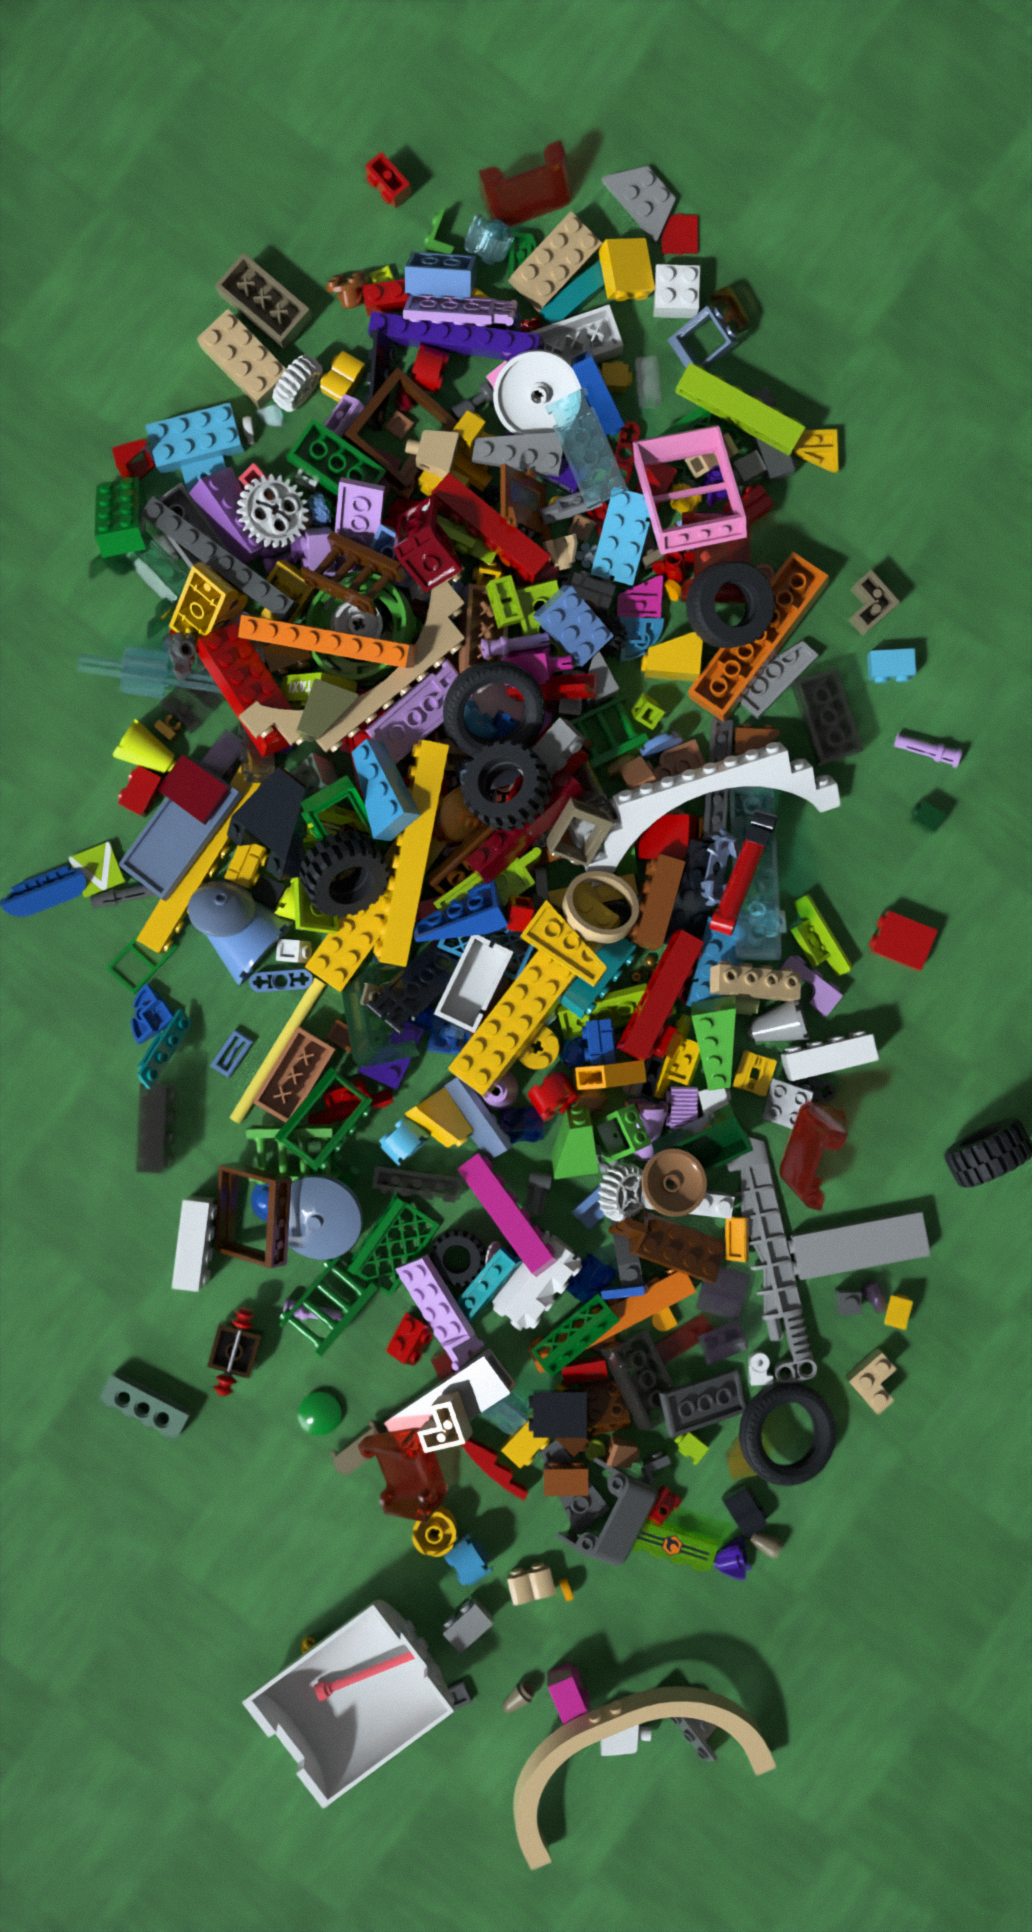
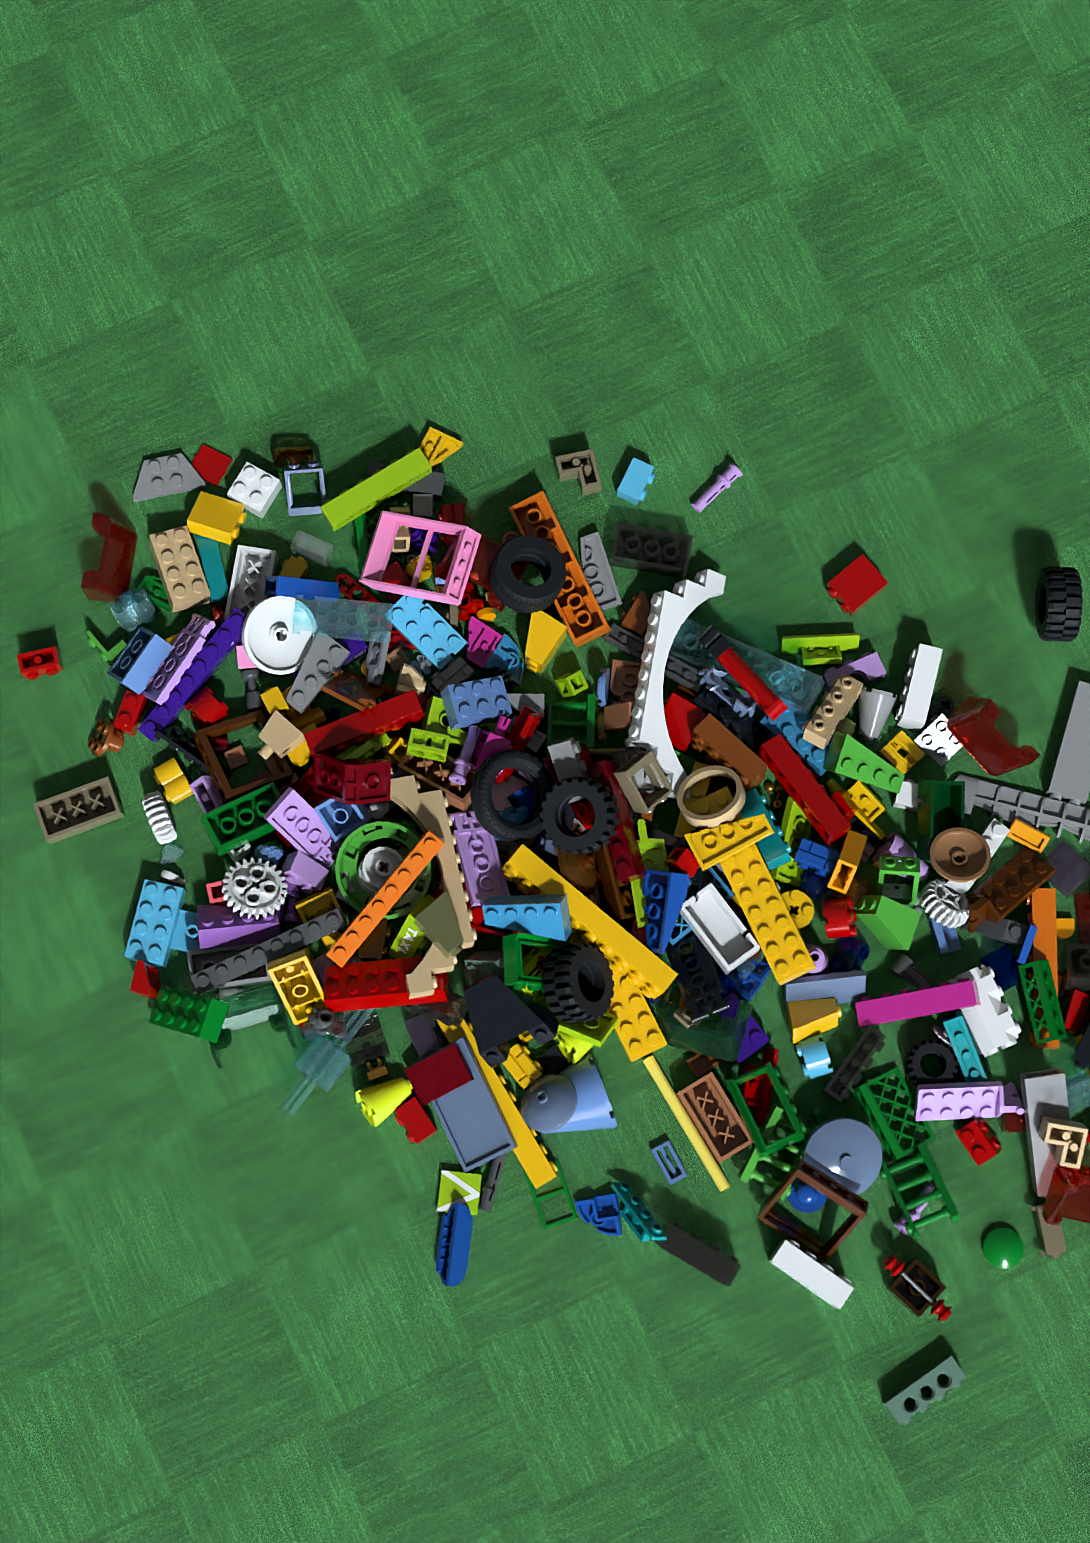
camera: 65 degrees left, 10 degrees down
tan brick [196,309,286,409] -> none
medium blue beam [249,969,314,992] -> none
white bracket [276,939,312,963] -> none
reddish brown fence [300,531,406,616] -> none
neon yellow tile [369,265,395,284] -> none
lavender brick [665,1086,698,1131] -> none
dark green brick [909,801,947,835] -> none

